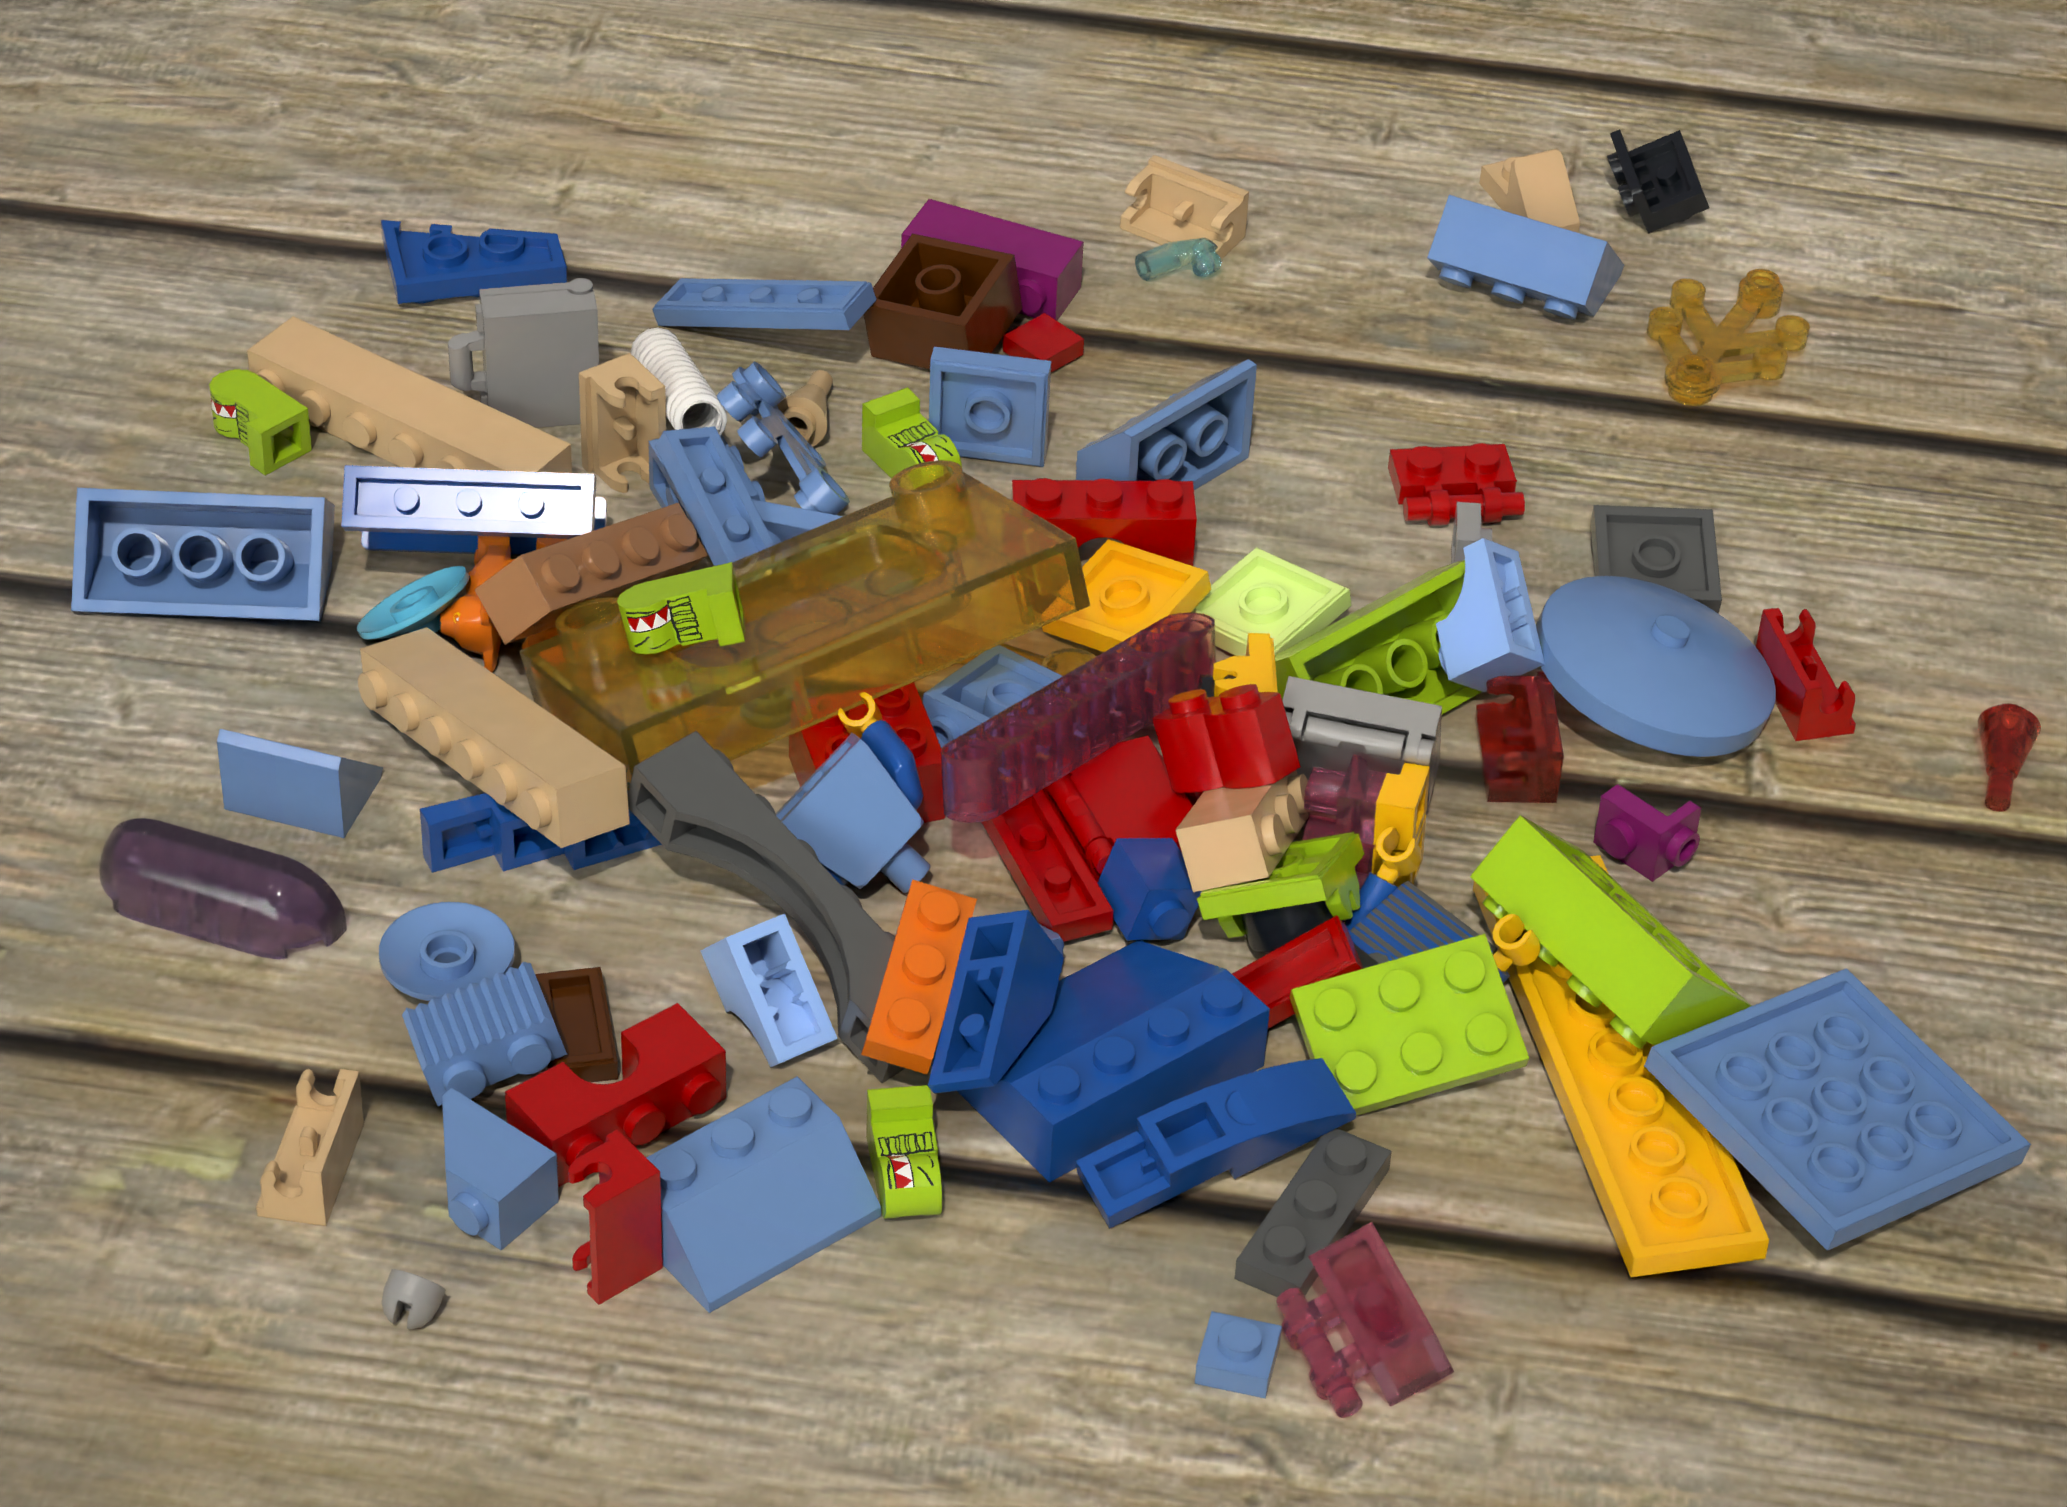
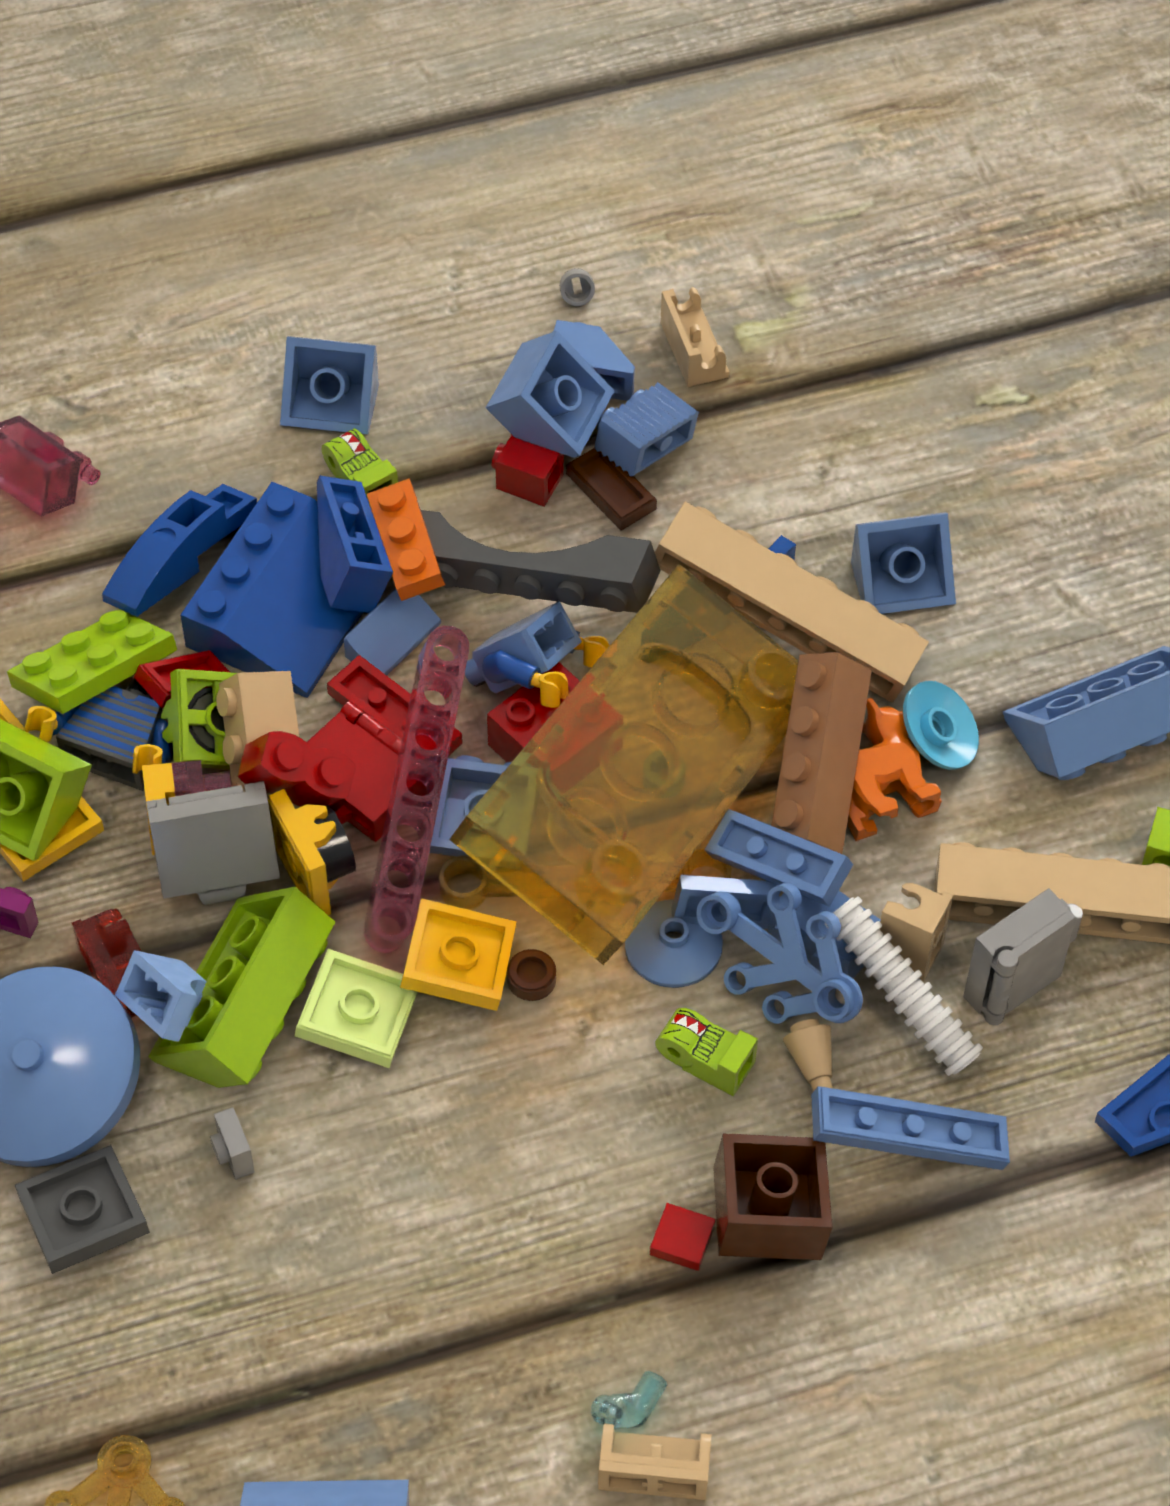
camera: 155 degrees right, 15 degrees up
clear purple brick [99,818,347,959] -> none
fence [341,465,607,556] -> none
medium blue dish [379,902,515,1001] -> none
red hinge [568,1129,663,1305] -> none
lime leg [617,562,745,654] -> none
medium blue slope [646,1076,881,1313] -> none
light blue arch [700,913,838,1067] -> none
magenta brick [901,199,1084,321] -> none
medium blue tile [929,347,1051,467] -> none
red arch [1010,478,1197,574] -> none
medium blue slope [1076,359,1257,490] -> none
blue brick [1097,838,1202,940] -> none
medium blue plate [1195,1311,1282,1399] -> none
dark grey plate [1234,1128,1392,1306] -> none
red plate [1388,443,1525,526] -> none
none -> medium blue slope [280,336,379,435]
none -> medium blue slope [486,330,615,458]

